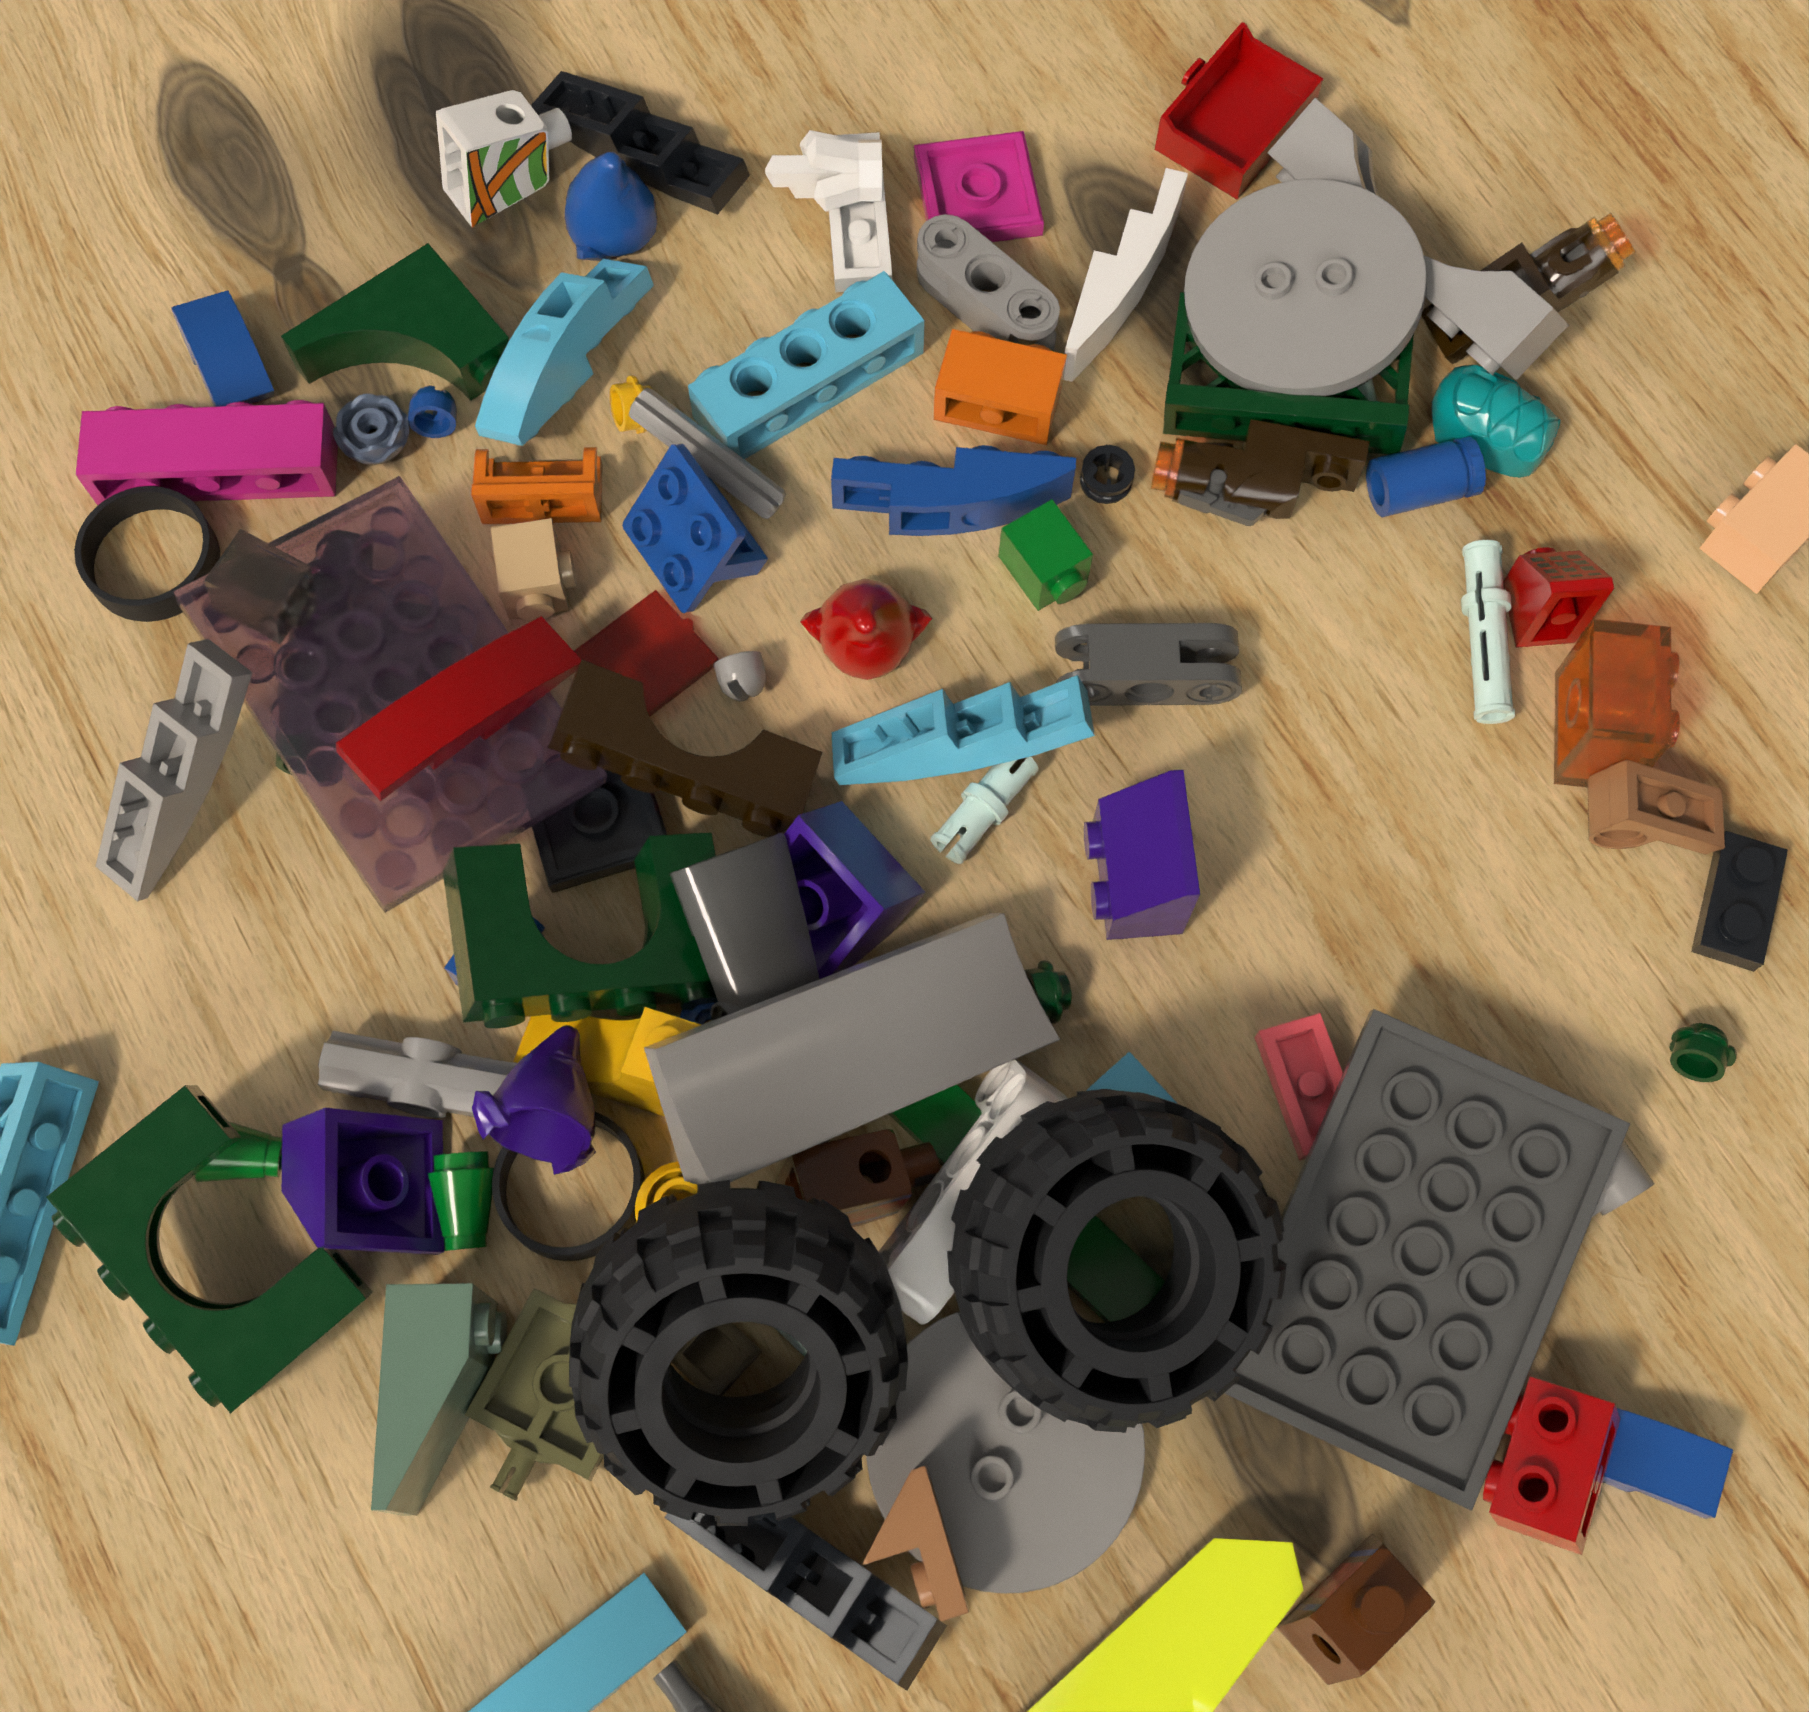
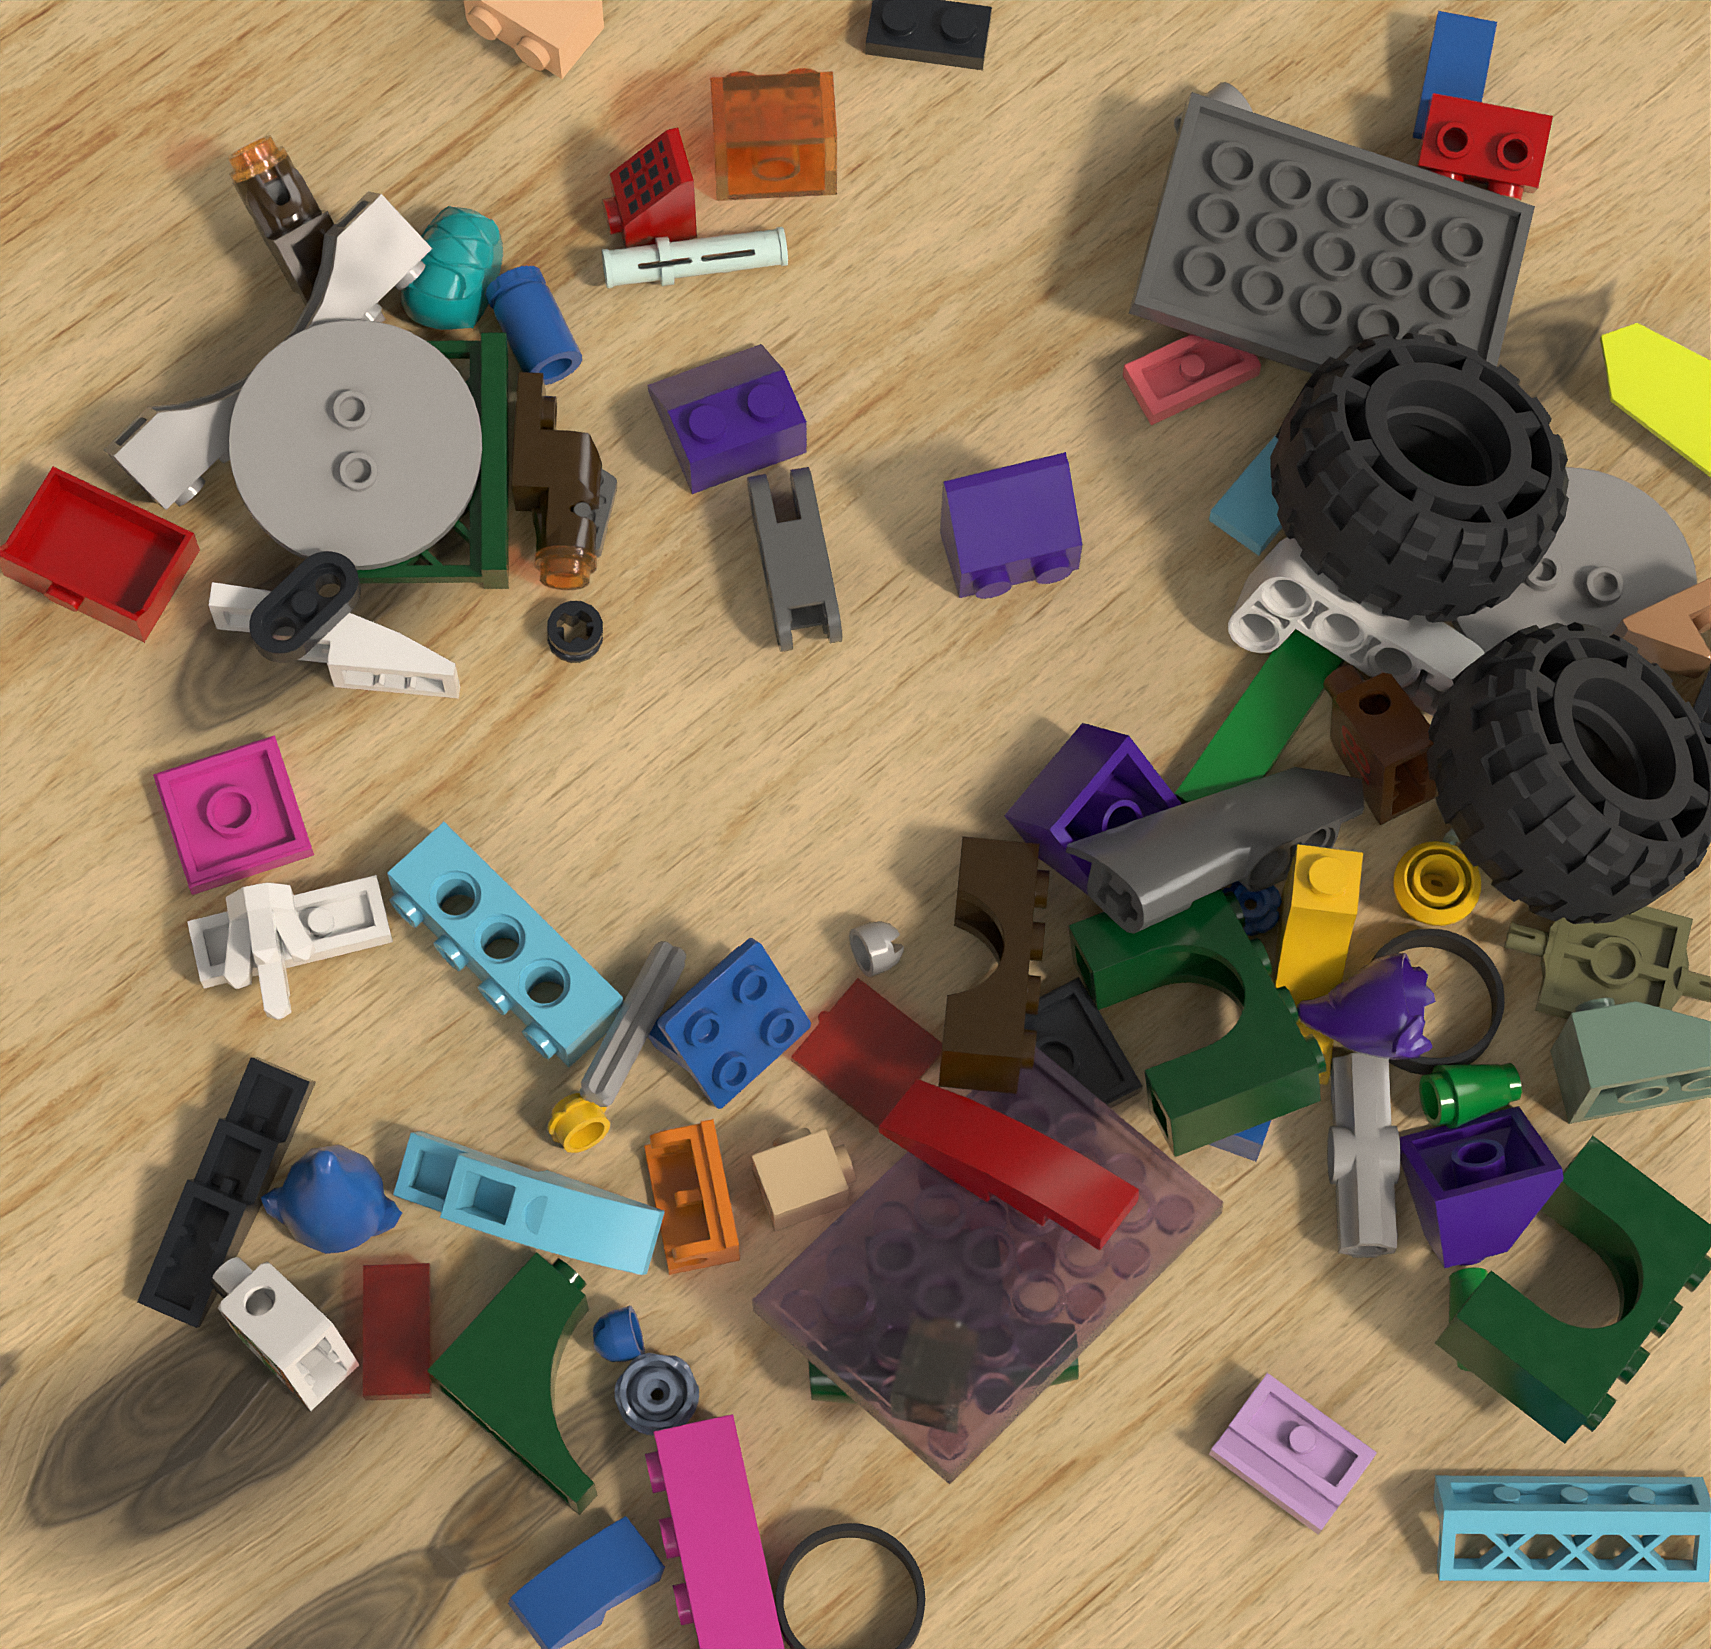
camera: 100 degrees left, 0 degrees up
light grey slope [95,639,253,902] -> none
light grey arch [644,913,1060,1185] -> none
red hat [800,578,933,680] -> none
blue slope [831,445,1076,536] -> none
medium azure slope [832,675,1095,785] -> none
light grey piece [916,214,1060,351] -> none
light aqua pin [930,757,1039,864] -> none
orange brick [933,329,1067,446] -> none
green brick [998,499,1093,611] -> none
dark green plate [1024,960,1072,1024] -> none
reddish brown torso [1277,1534,1436,1685] -> none
medium nougat plate [1587,760,1725,855] -> none
dark green plate [1669,1023,1737,1082] -> none
none -> black plate [249,551,361,663]
none -> clear red tile [363,1263,432,1401]
none -> dark purple slope [648,344,807,494]
none -> lavender plate [1209,1373,1377,1535]

